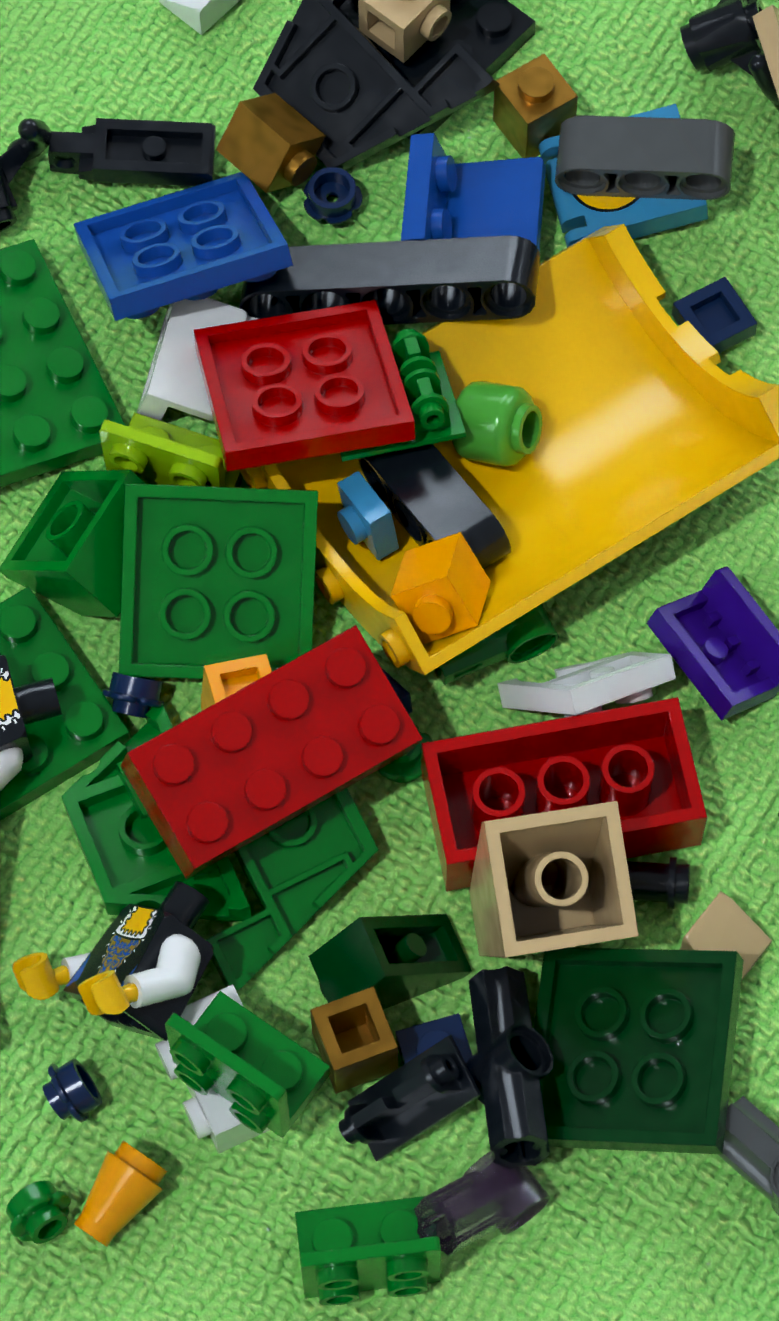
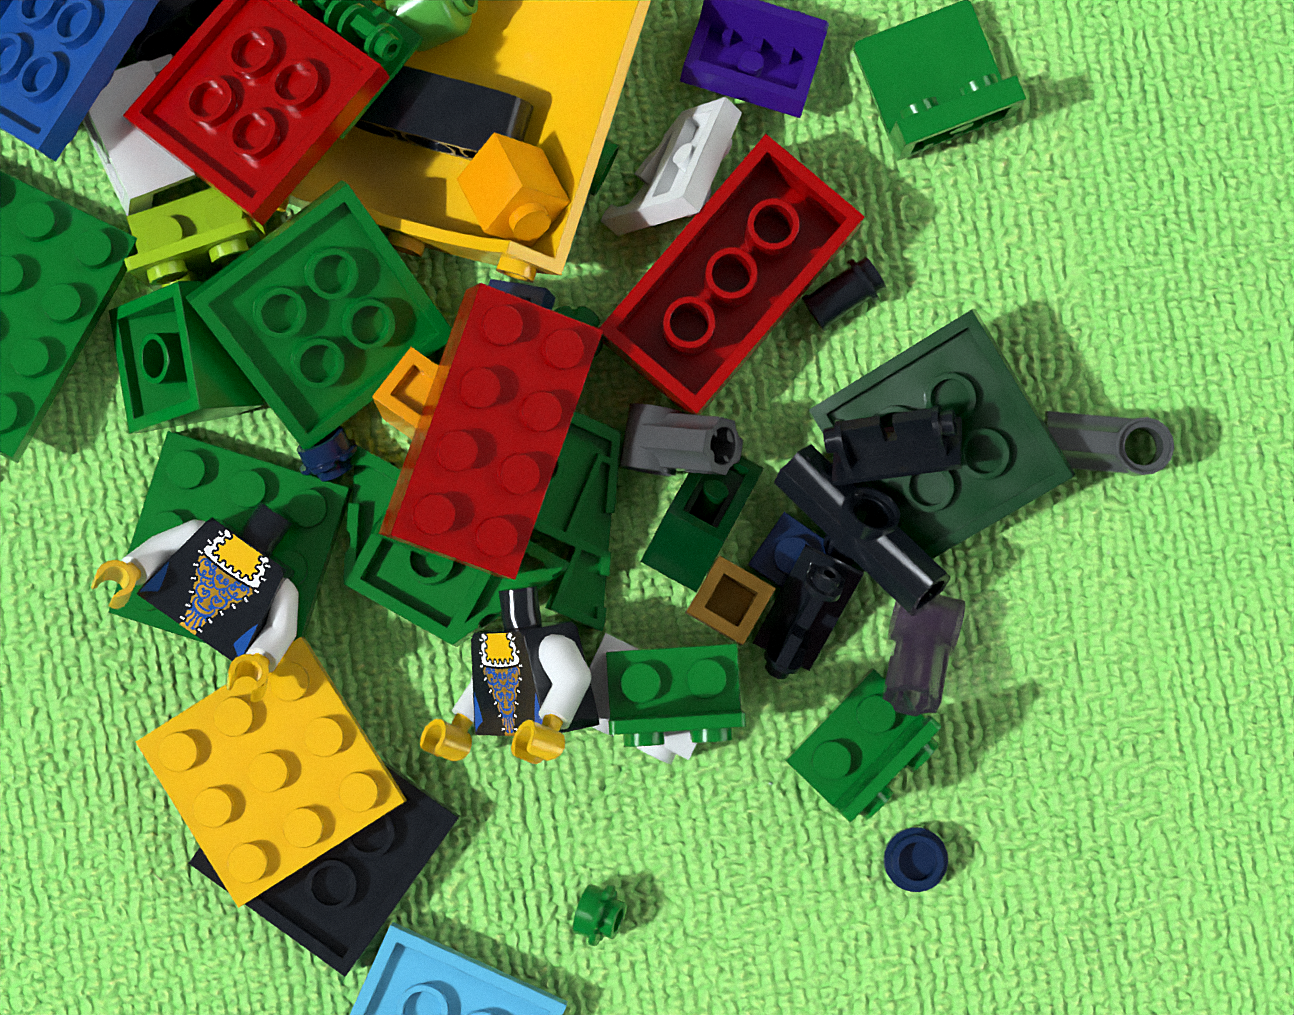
camera: 40 degrees left, 20 degrees up
dark blue plate [43,1058,102,1122] -> none
light orange cone [74,1141,168,1247] -> none
dark azure plate [337,471,399,561] -> none
tan slope [469,801,639,958] -> none
tan slope [680,891,772,981] -> none
none -> dark grey piece [619,403,743,476]
none -> black hinge [823,405,962,486]

